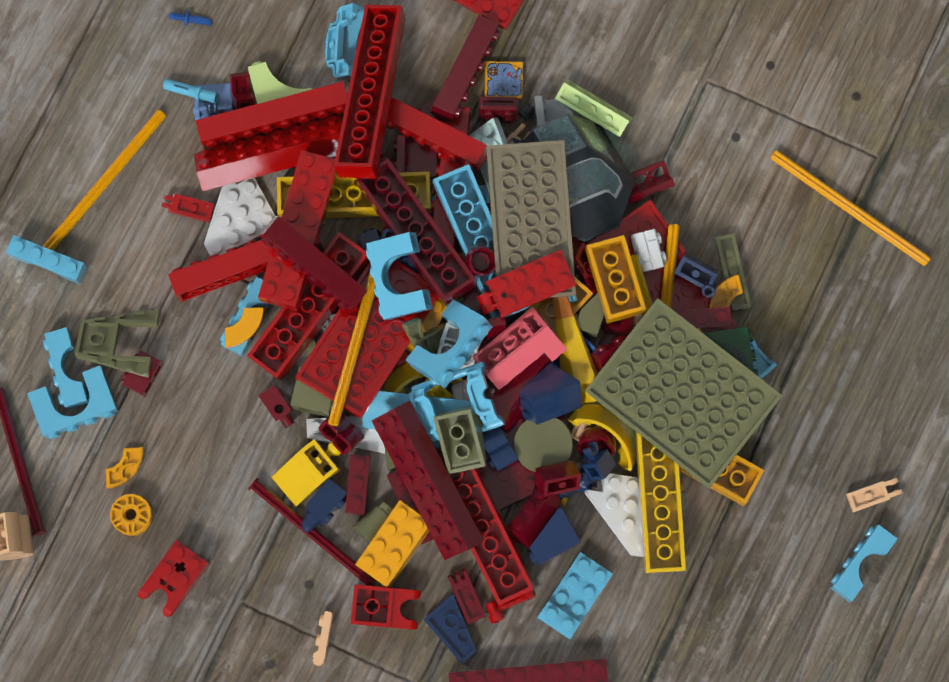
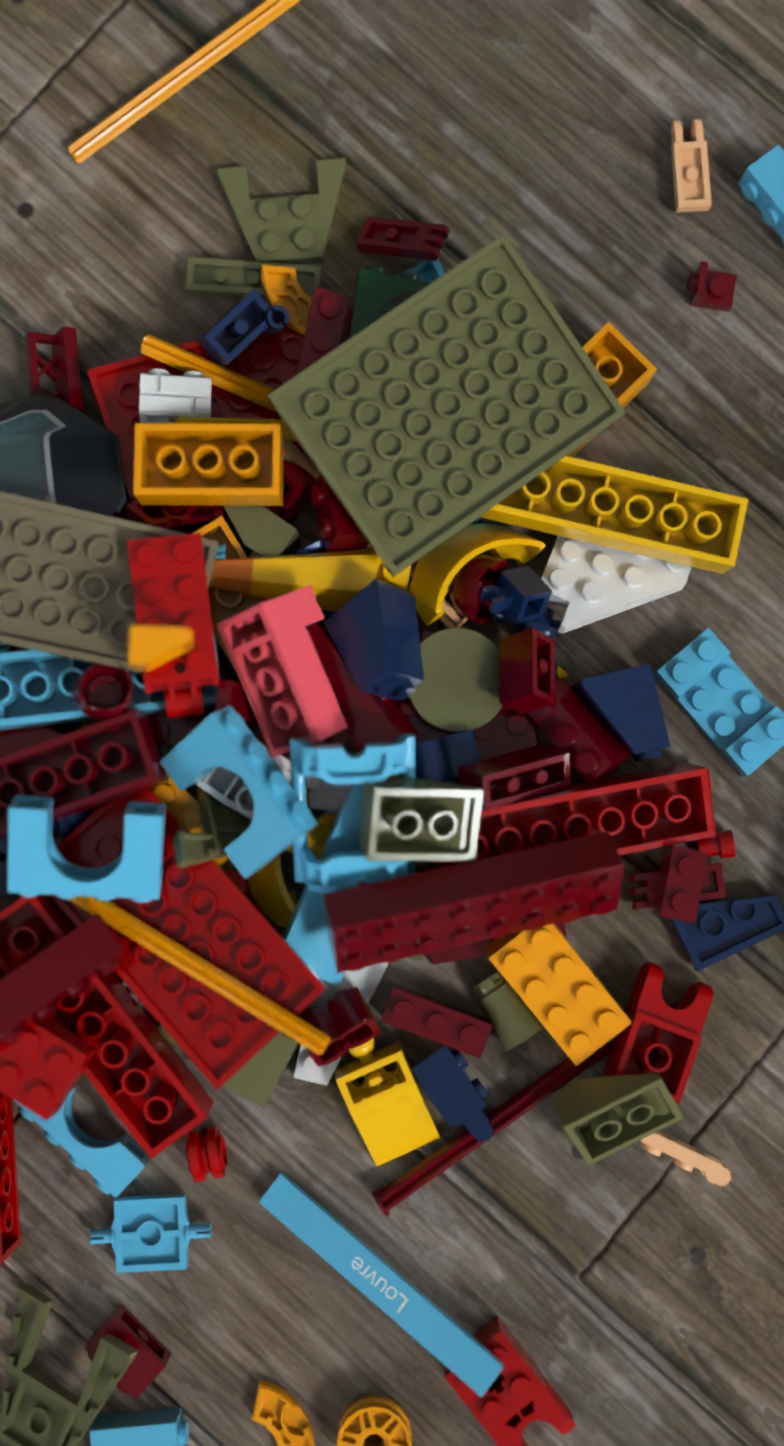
camera: 75 degrees left, 5 degrees up
light orange tile [225,308,264,348] -> none
dark red torso [259,385,295,429] -> none
none -> medium azure plate [90,1193,212,1273]
none -> light orange tile [128,625,194,672]
none -> red wheel [186,1126,227,1183]
none -> olive wing [217,158,346,264]
none -> medium azure tile [259,1172,505,1398]
none -> dark red hinge [356,217,450,261]
none -> dark red brick [458,744,571,811]
none -> olive slope [550,1073,684,1165]
none -> dark red brick [652,846,708,923]
none -> dark red bracket [686,261,737,312]

